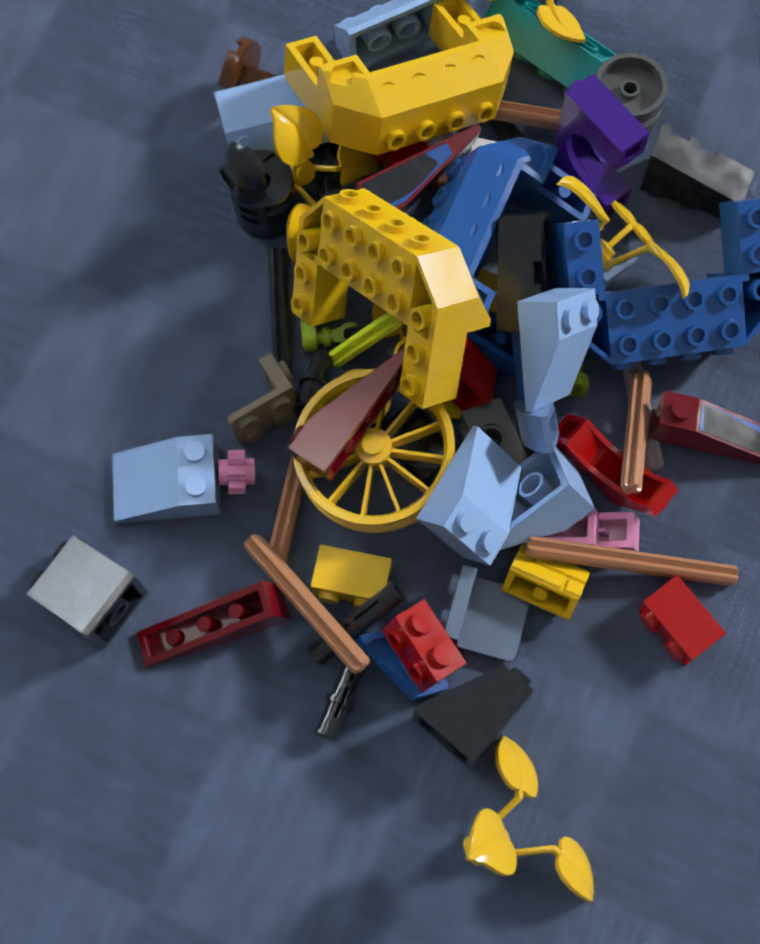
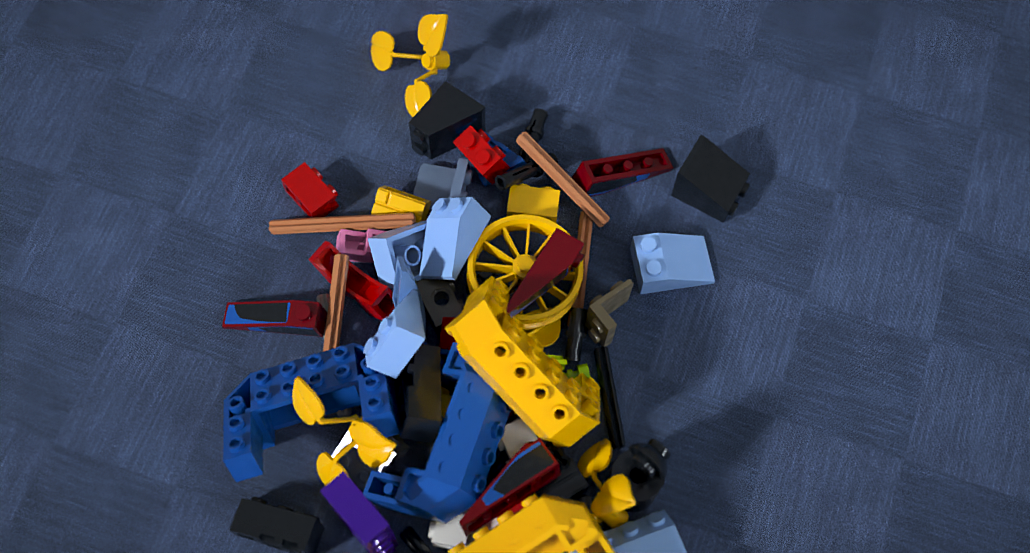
camera: 170 degrees right, 5 degrees down
bright pink gear [218,450,255,494] -> none

